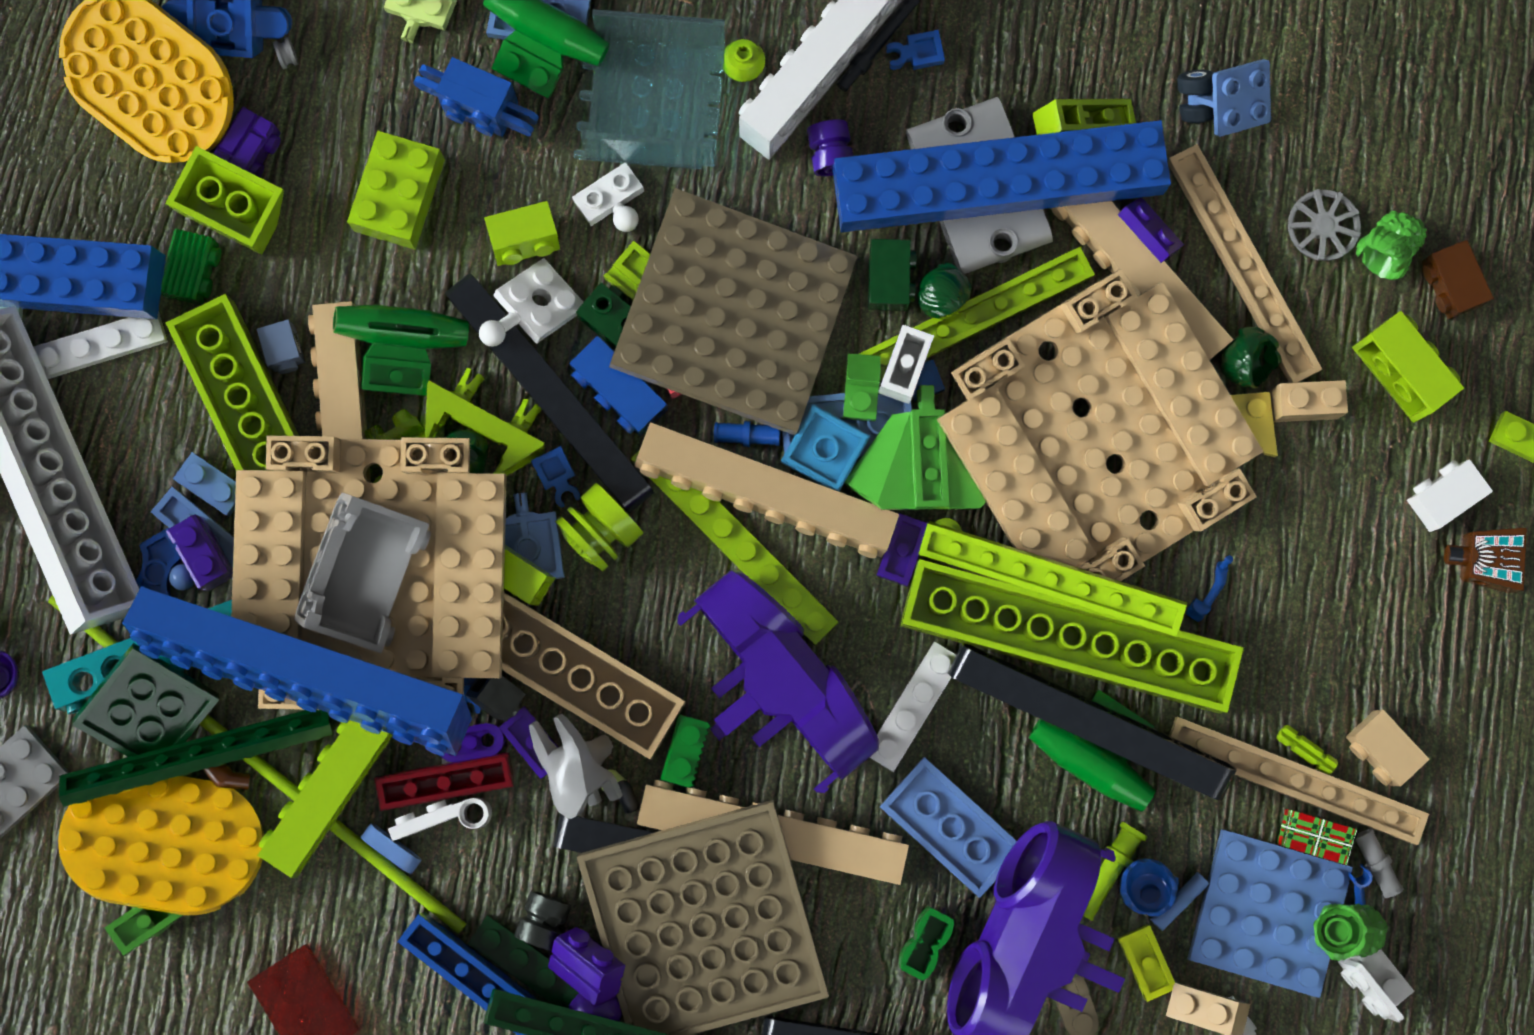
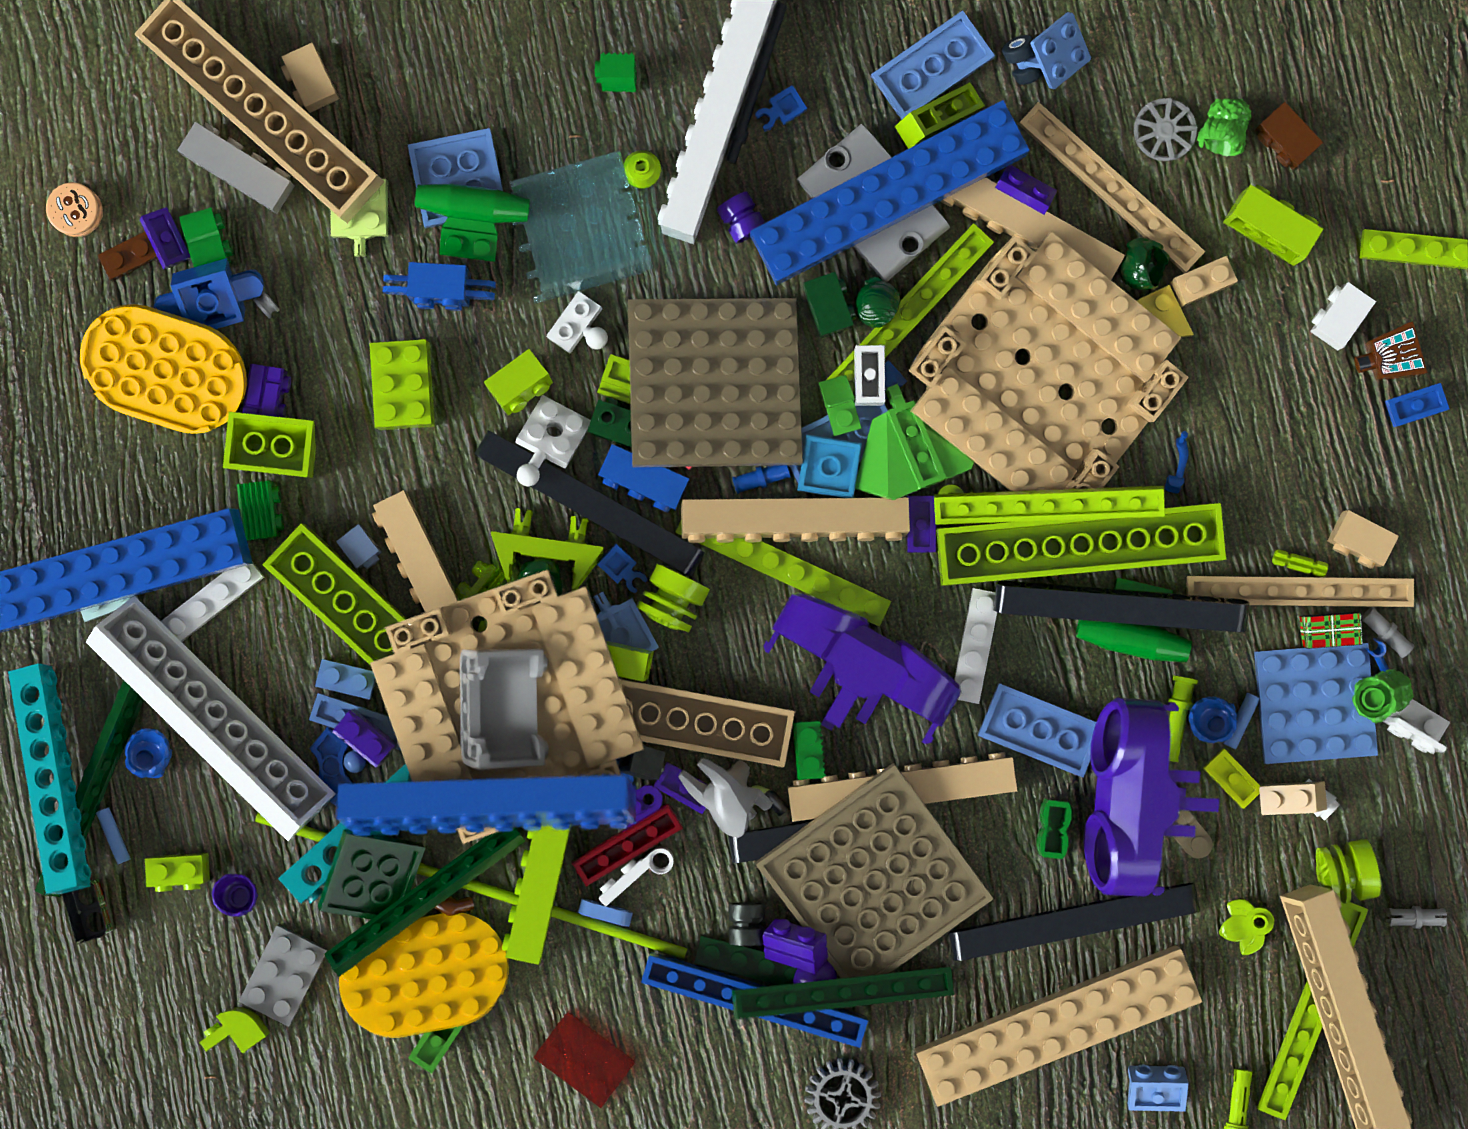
camera: 15 degrees left, 5 degrees up
green plate [333,304,469,396] -> none
none -> medium blue plate [871,10,995,120]
none -> blue plate [1385,383,1449,428]

